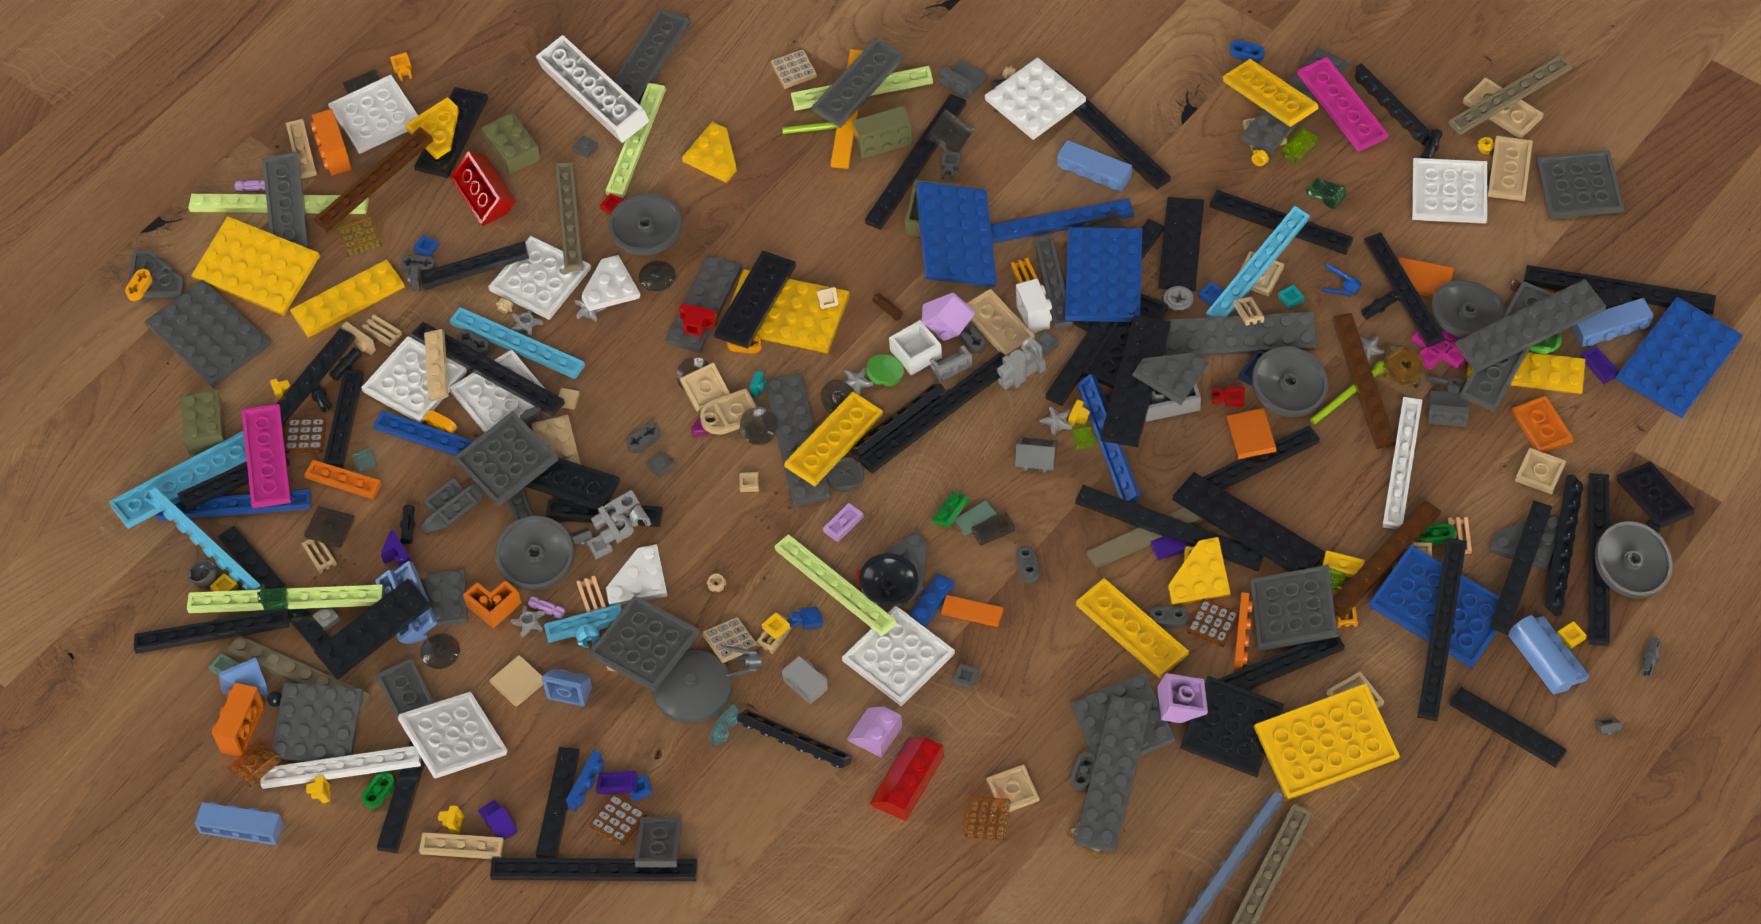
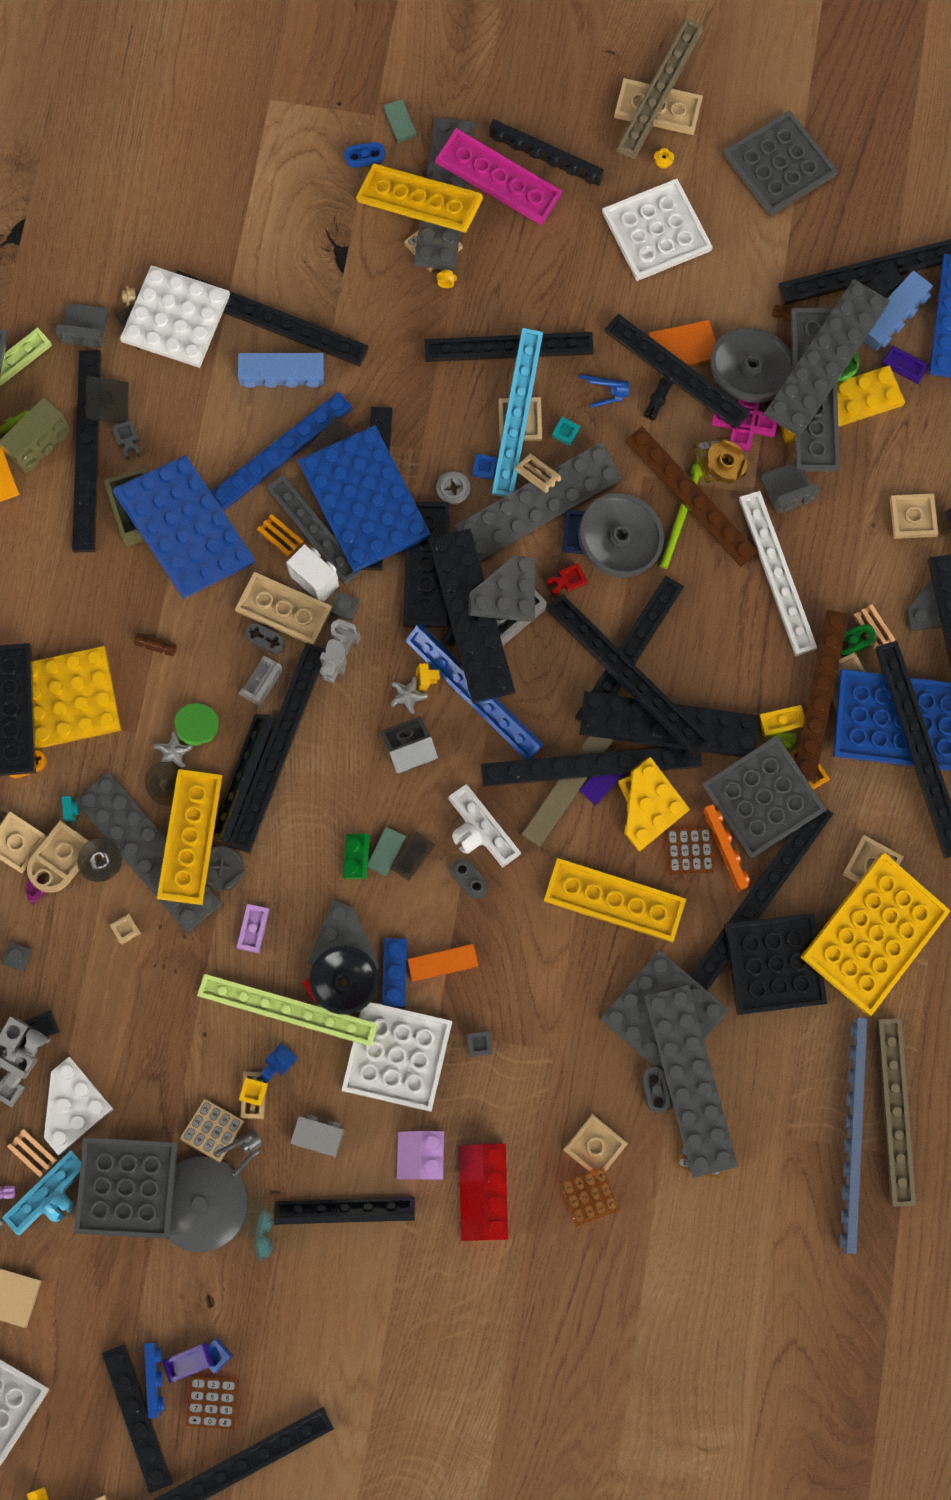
camera: 35 degrees left, 20 degrees up
dark purple slope [478,799,517,840] -> none
medium blue slope [542,669,592,707] -> none
dark grey plate [635,817,682,867] -> none
tan plate [707,574,726,592] -> none
tan plate [816,286,839,309] -> none
white piece [889,320,942,375] -> none
lavender slope [922,293,975,341] -> none
black plate [1046,321,1115,406] -> none
clear neon green plate [1071,426,1096,450] -> none
dark grey plate [1149,606,1189,628] -> none
lavender slope [1157,673,1208,723] -> none
black plate [1158,197,1204,291] -> none
orange tile [1226,408,1276,459] -> none
clear neon green plate [1282,128,1318,163] -> none
clear green plate [1306,178,1347,209] -> none
light grey animal [1360,336,1385,363] -> none
black pin [1420,129,1443,159] -> none
dark grey bar [1427,374,1464,393] -> none
tan plate [1488,136,1533,201] -> none
orange tile [1511,395,1574,453] -> none
none -> sand green tile [383,99,416,143]
none -> white plate [448,784,521,868]
none -> black plate [546,594,712,758]

